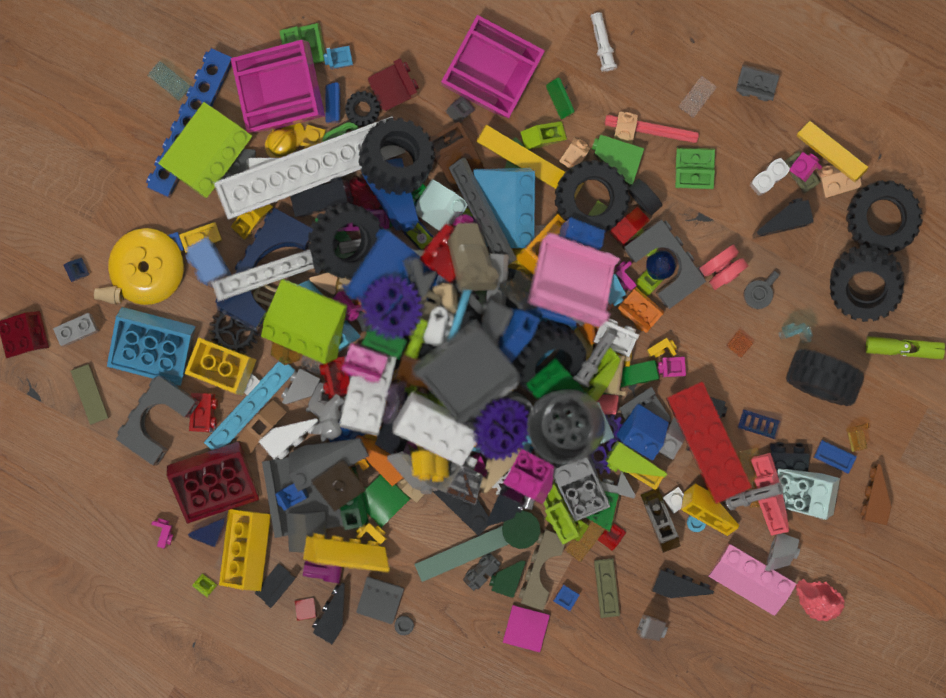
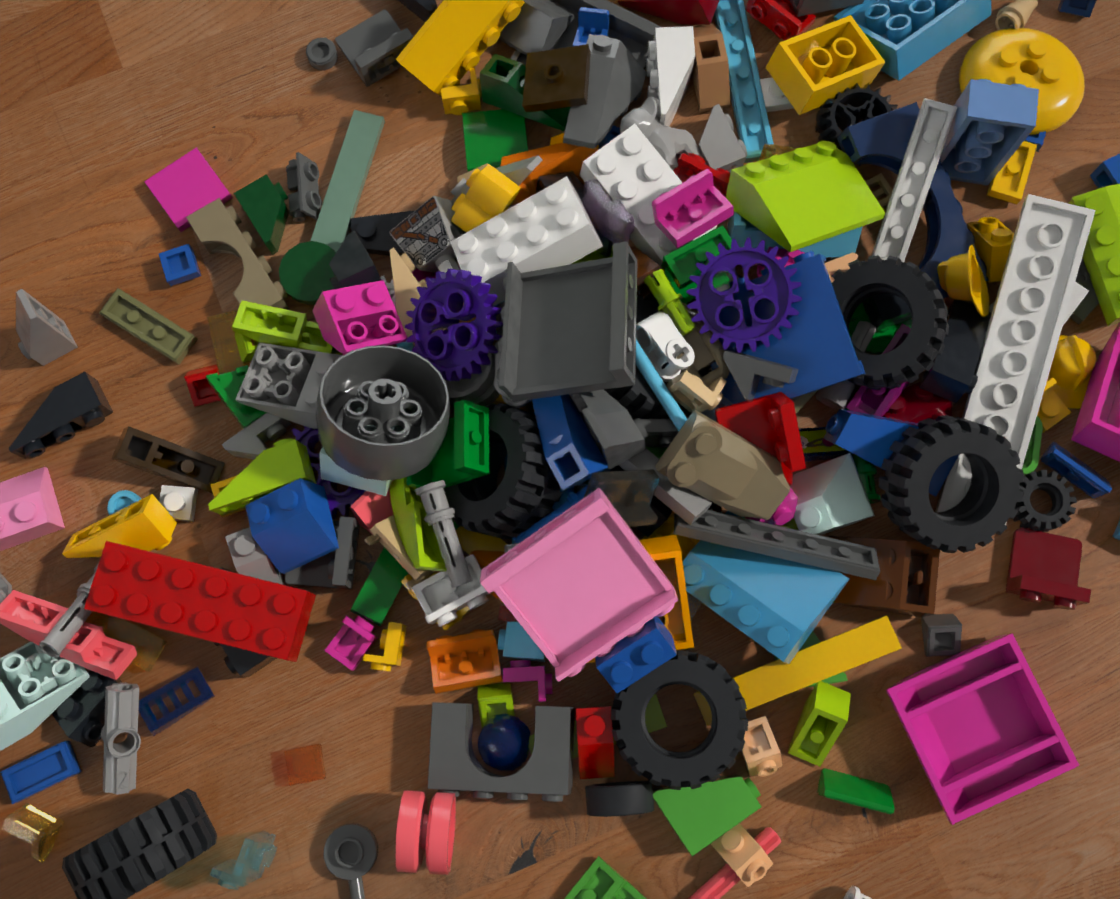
camera: 135 degrees right, 10 degrees down
none -> light grey piece [101,682,141,795]
none -> yellow piece [937,245,989,317]

